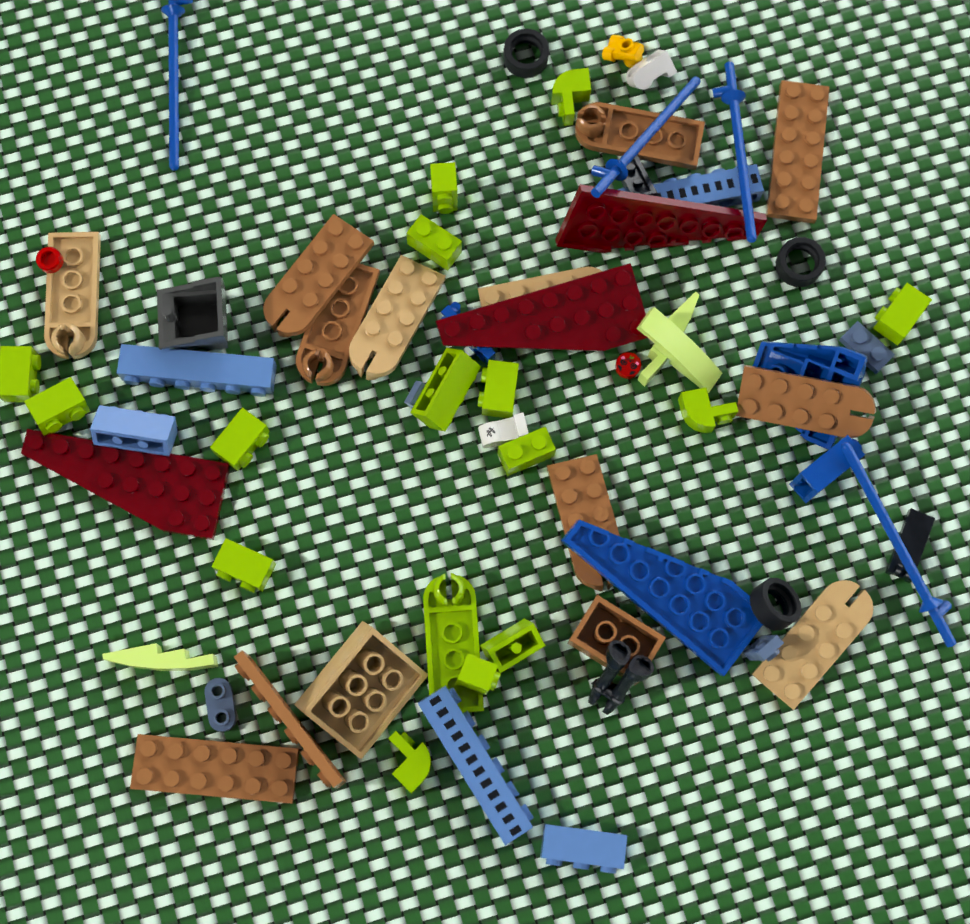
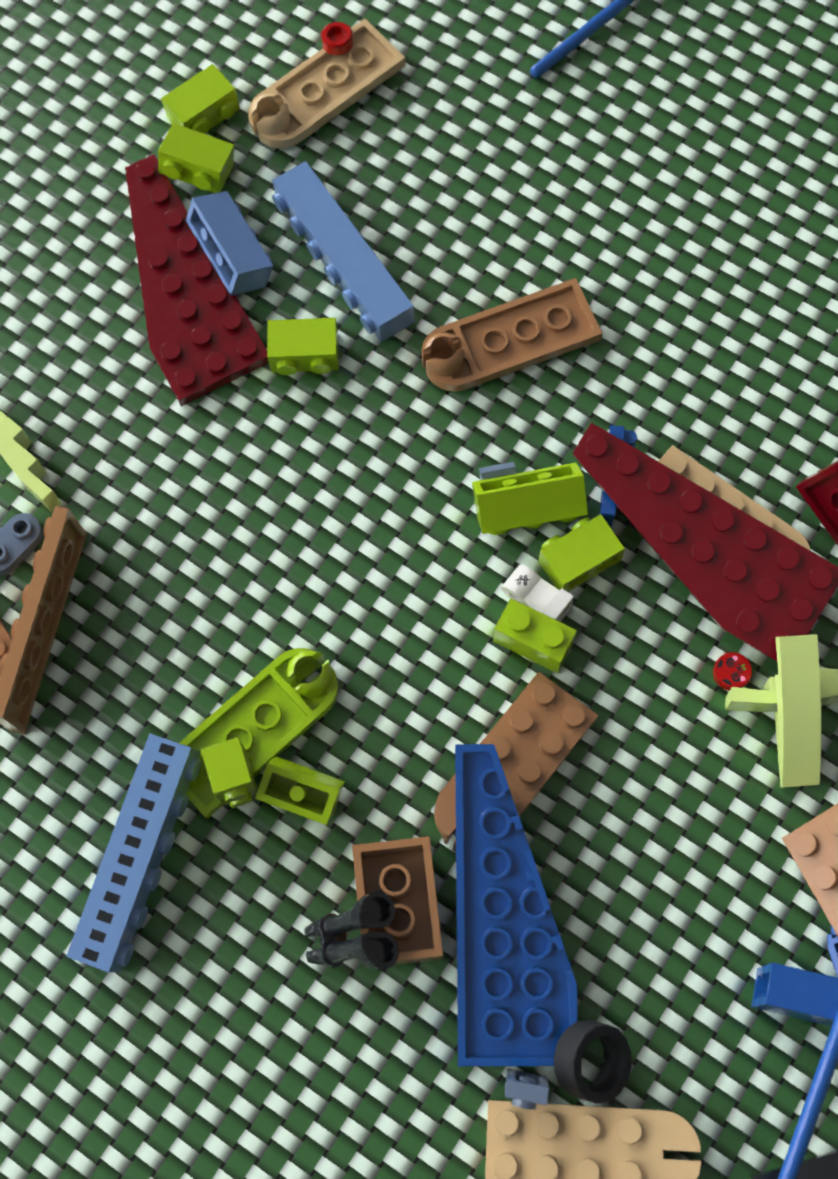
camera: 60 degrees right, 5 degrees down
dark grey piece [157,277,228,351] -> none
lime brick [211,538,276,593] -> none
medium nougat plate [263,214,374,337] -> none
tan slope [294,621,428,759] -> none
tan plate [349,255,446,381] -> none
lime brick [388,731,431,793] -> none
lime brick [406,214,462,271] -> none
lime brick [430,162,458,214] -> none
medium blue brick [540,824,627,874] -> none
lime brick [678,388,738,433] -> none

